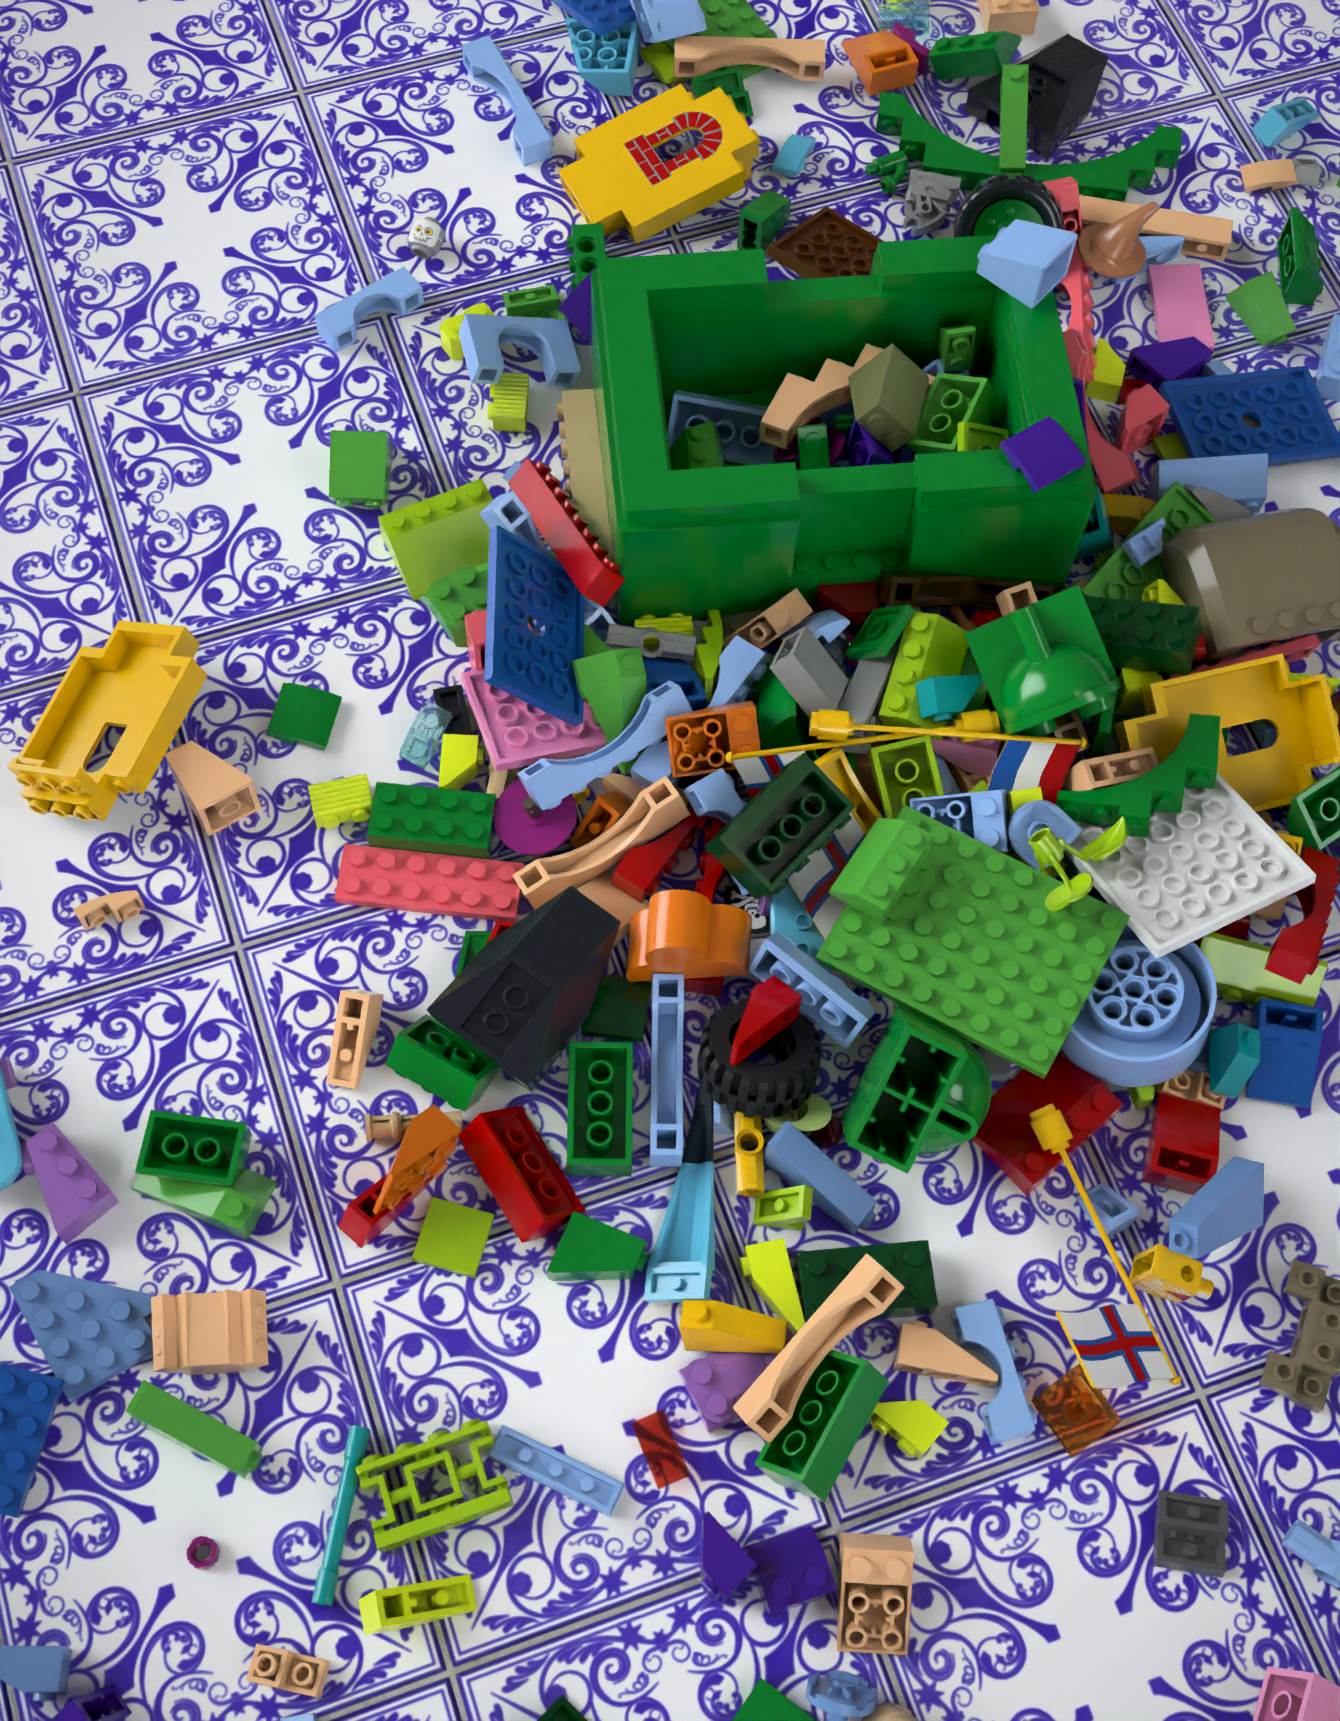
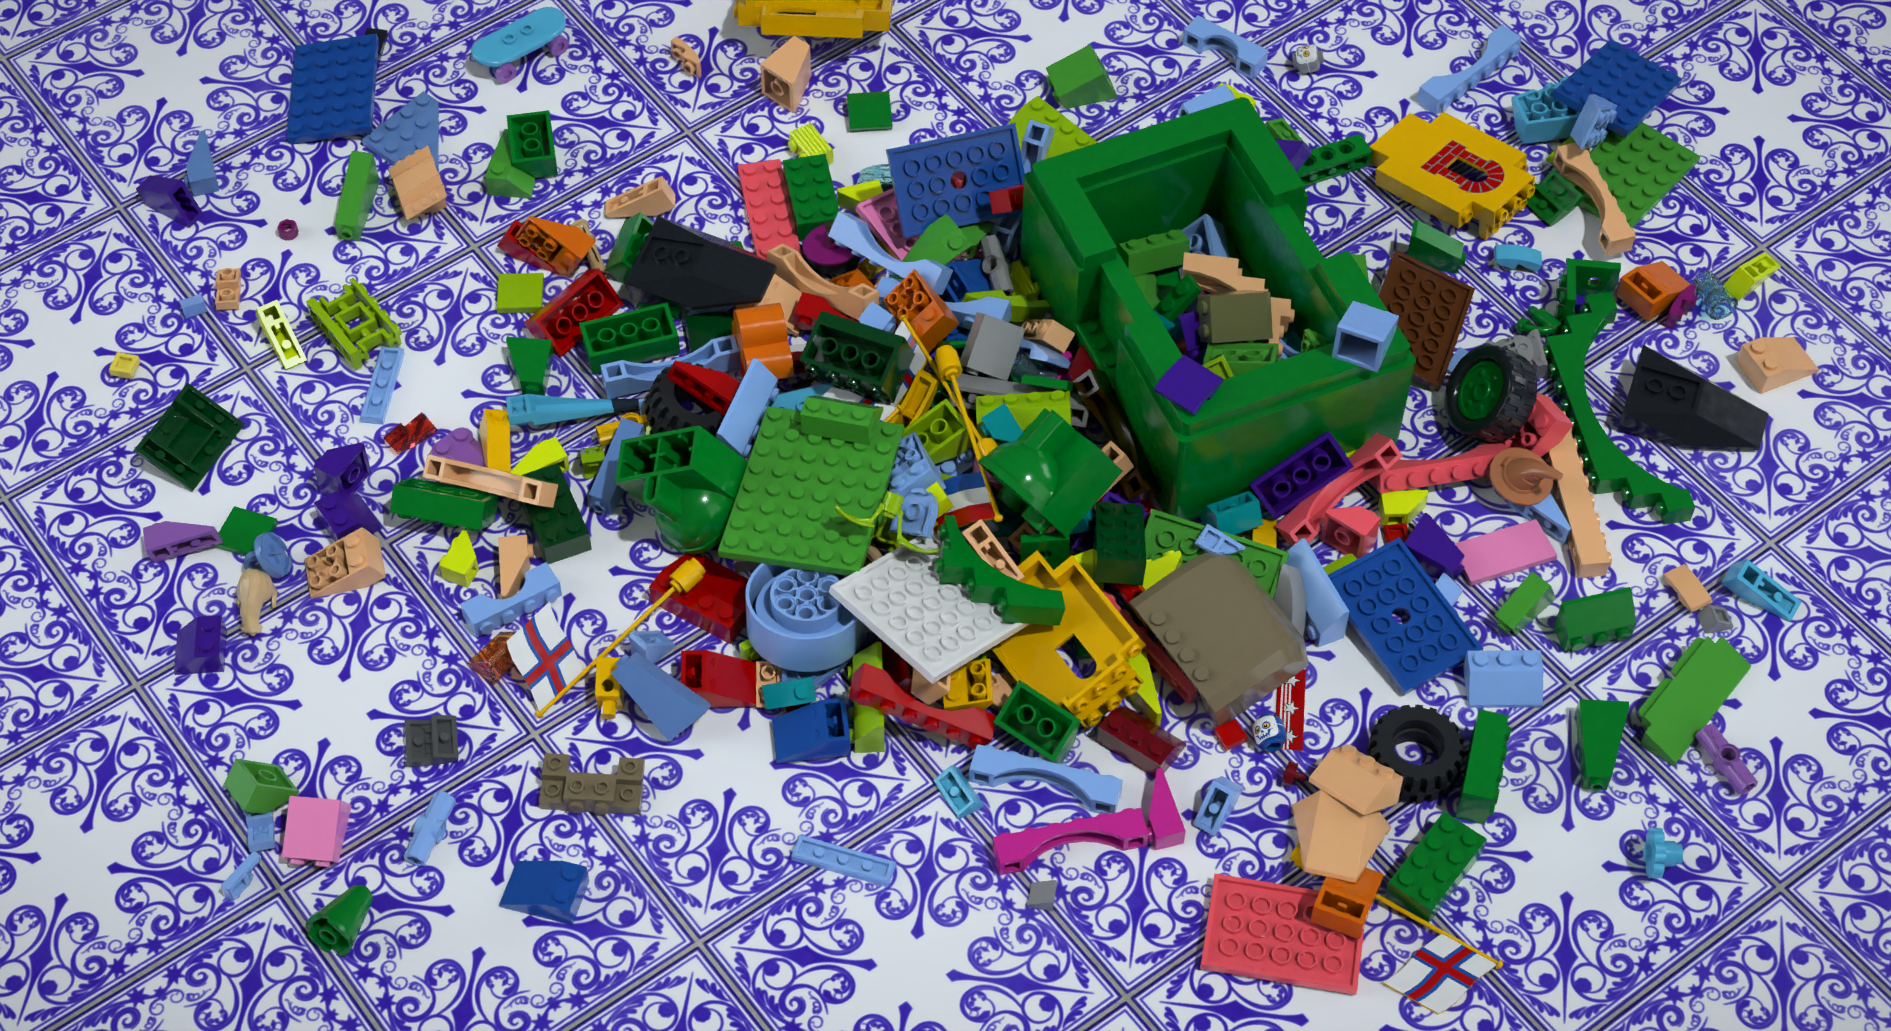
camera: 75 degrees right, 10 degrees down
medium lavender wedge [26,1121,119,1245] -> none
teal piece [311,1425,370,1607] -> none
green slope [928,31,1022,80] -> none
bright green slope [999,65,1028,171] -> none
none -> green bracket [1555,258,1621,325]

